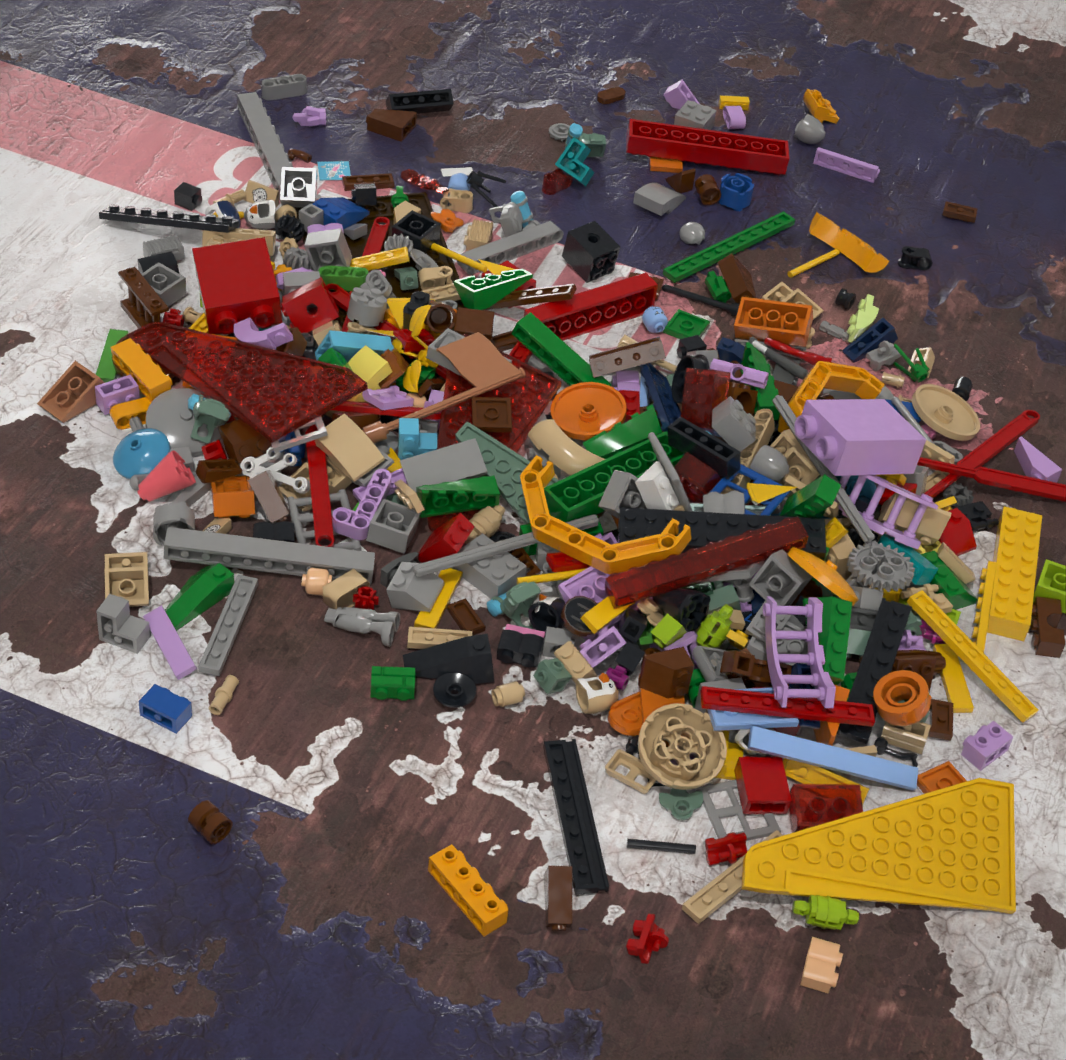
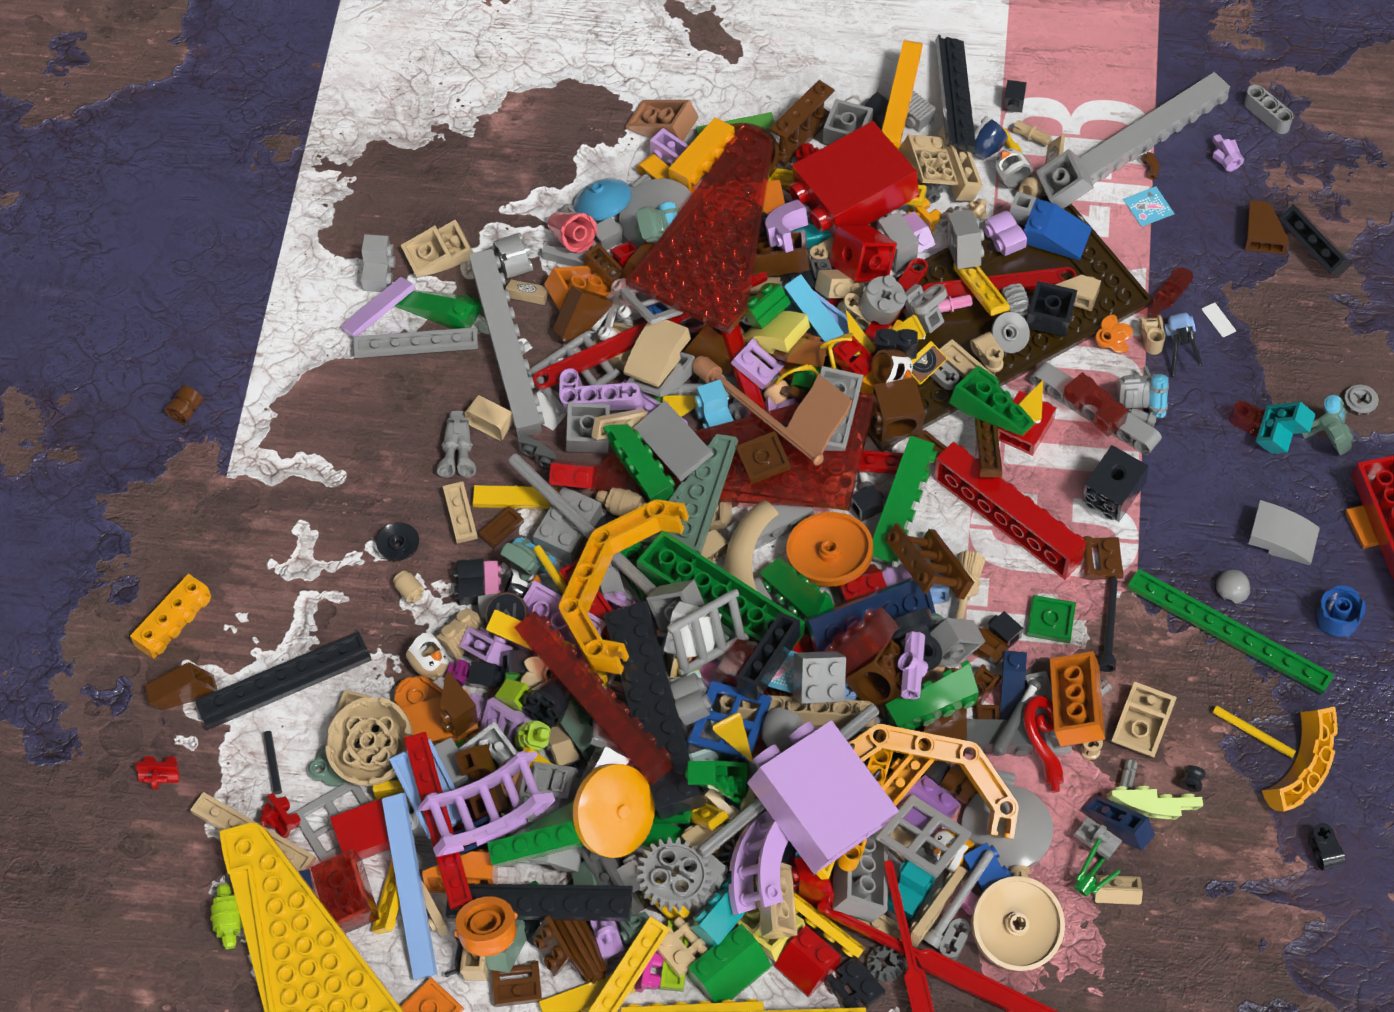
camera: 80 degrees right, 15 degrees up
blue brick [139,684,192,734] -> none
tan pin [208,675,239,715] -> none
black brick [253,521,295,543] -> none
black gear [275,214,305,243] -> none
light nougat head [301,568,332,596] -> none
bright green beam [318,266,369,291] -> none
reddish brown tile [342,173,394,191] -> none
light grey slope [343,224,367,240] -> none
black brick [351,183,377,205] -> none
red gear [353,586,379,610] -> none
green brick [370,666,415,701] -> none
light grey slope [386,562,445,612] -> none
green piece [391,186,409,208] -> none
sand green bracket [394,267,418,290] -> none
black wedge [403,633,494,685] -> none
yellow bar [431,243,488,273] -> none
tan brick [464,219,493,251] -> none
sand green brick [533,658,572,694] -> none
light blue head [642,306,668,333] -> none
reddish brown slope [665,168,696,194] -> none
reddish brown wheel [695,174,721,205] -> none
green rock [705,271,732,303] -> none
reddish brown slope [718,253,757,304] -> none
light nougat brick [800,937,843,993] -> none
tan pin [881,372,905,389] -> none
tan piece [937,542,976,584] -> none
black brick [952,377,973,401] -> none
none -> light orange beam [882,40,923,150]
none -> clear red arch [1063,372,1128,437]

